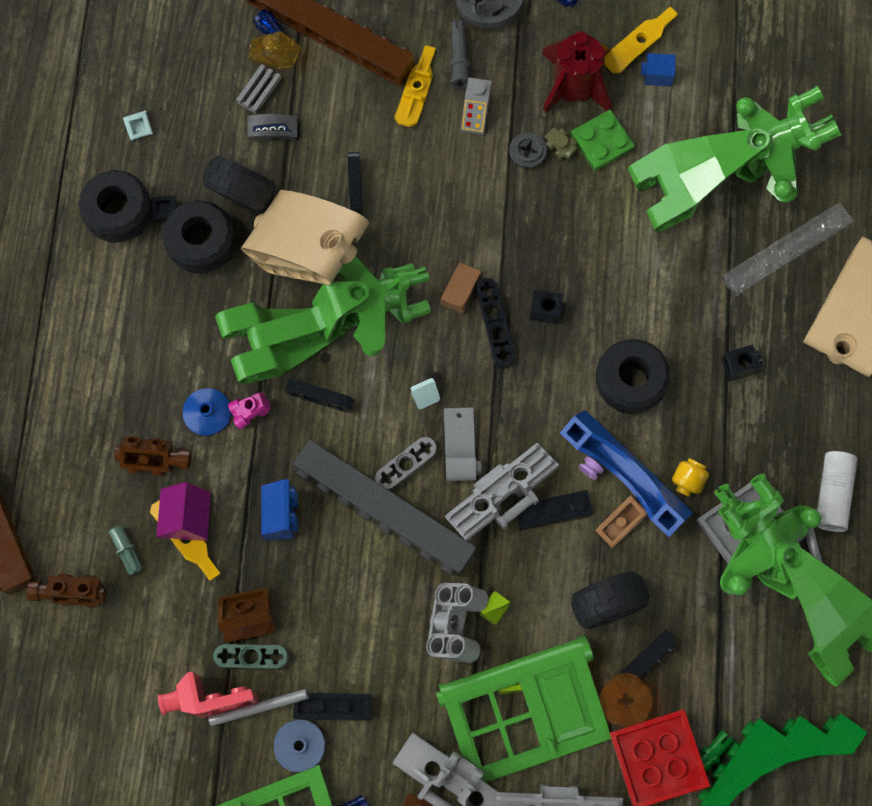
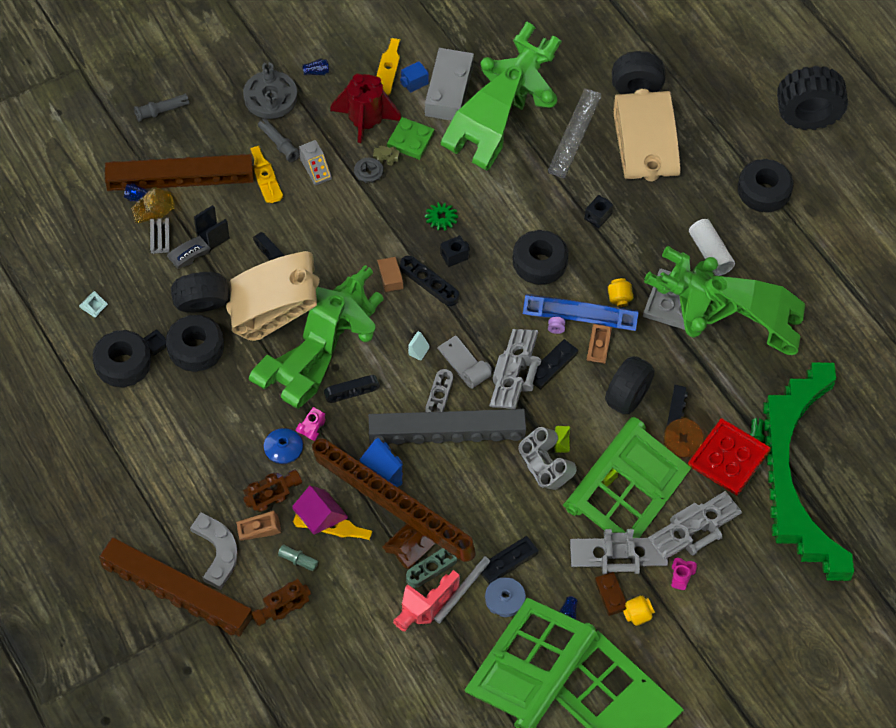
camera: 40 degrees left, 15 degrees down
none -> light grey plate [190,512,237,590]
none -> black piece [194,205,230,251]
none -> medium nougat slope [236,511,281,541]
none -> reddish brown beam [312,439,476,562]
none -> light grey brick [425,48,474,121]
none -> green gear [425,202,458,230]

